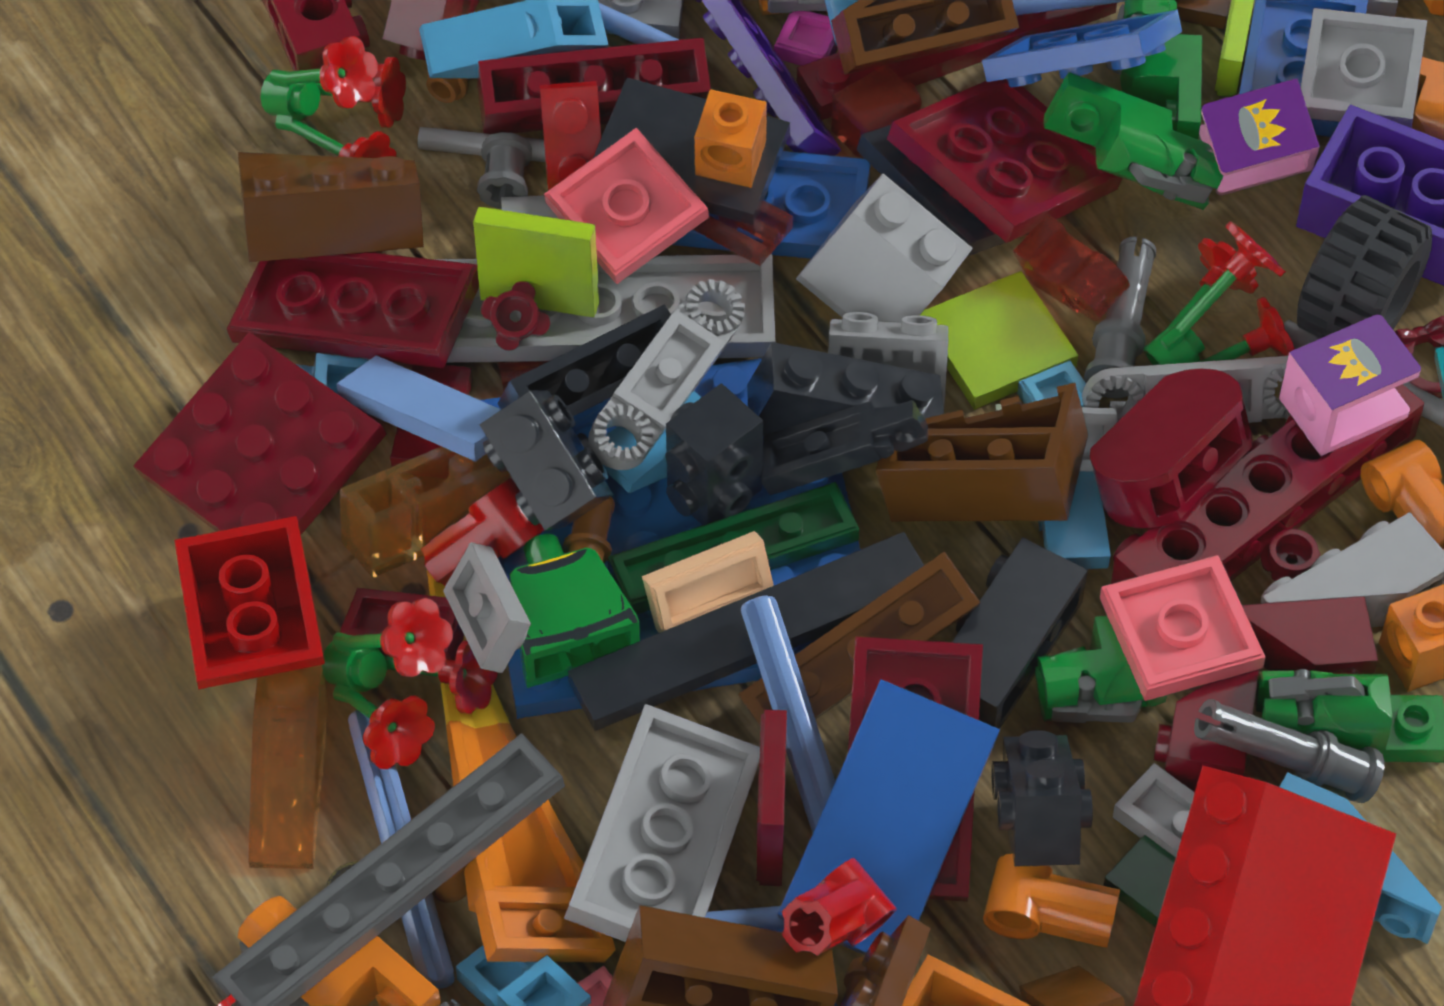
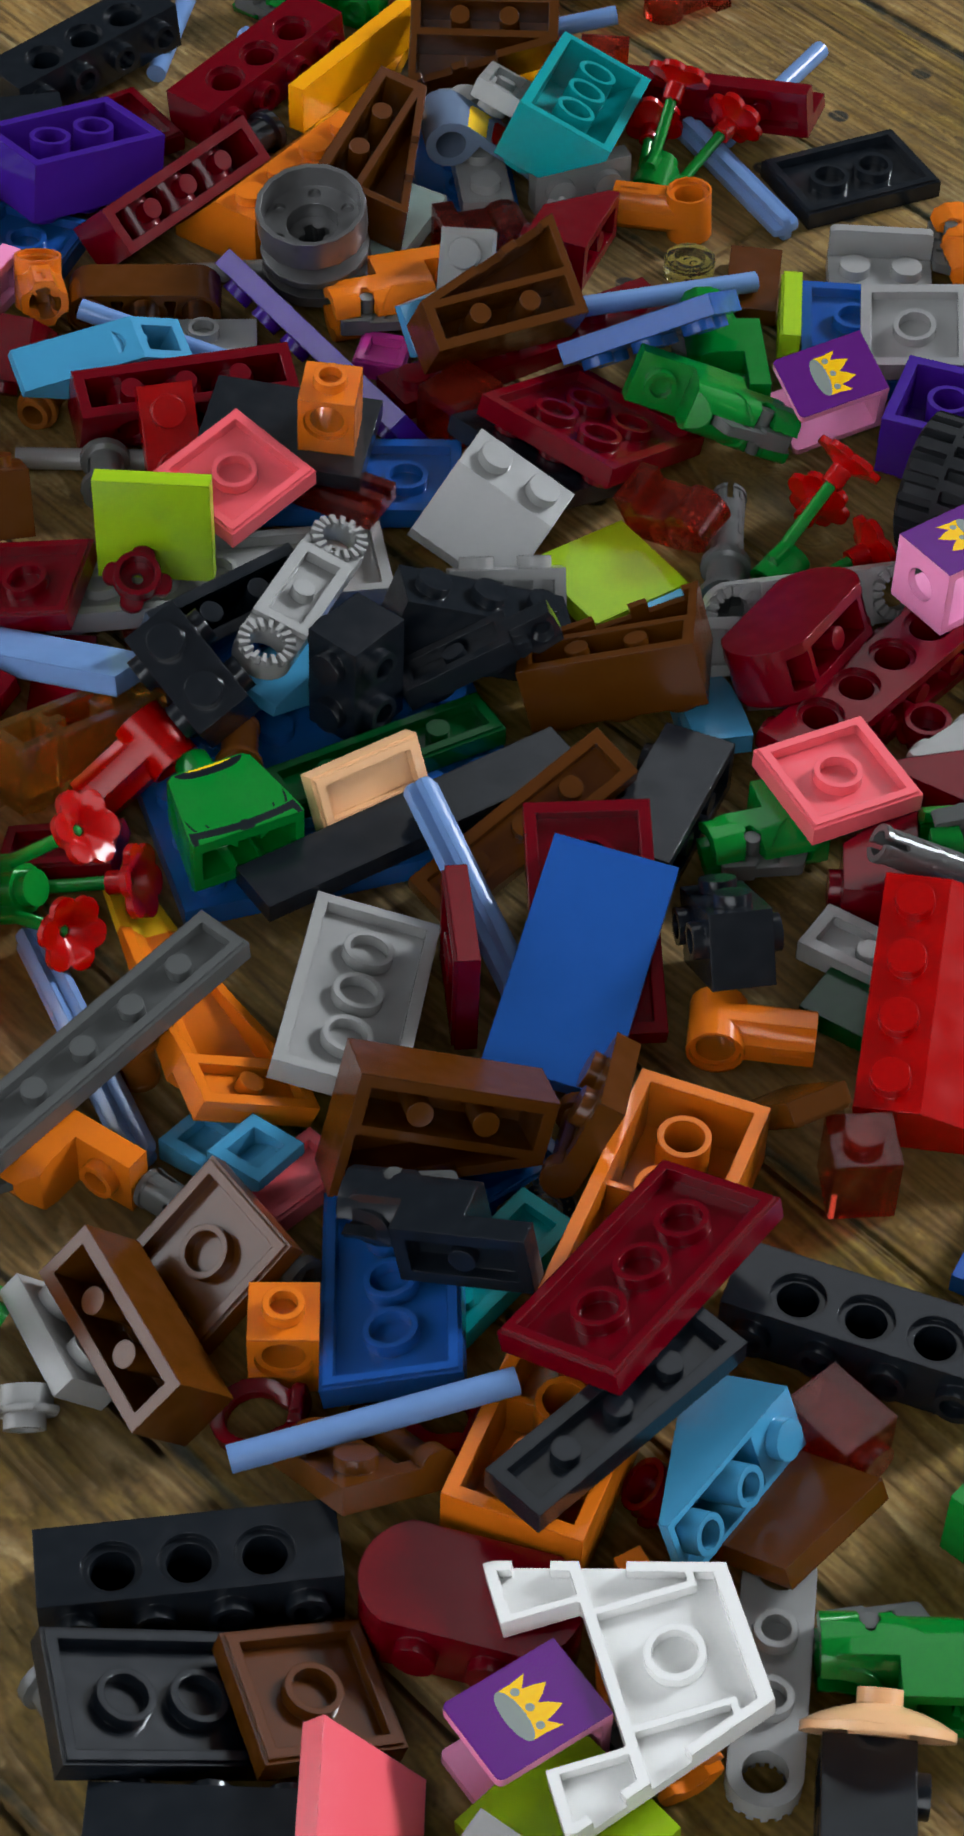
camera: 10 degrees left, 10 degrees down
light grey plate [443,542,531,673] -> none
red piece [781,858,897,956] -> none

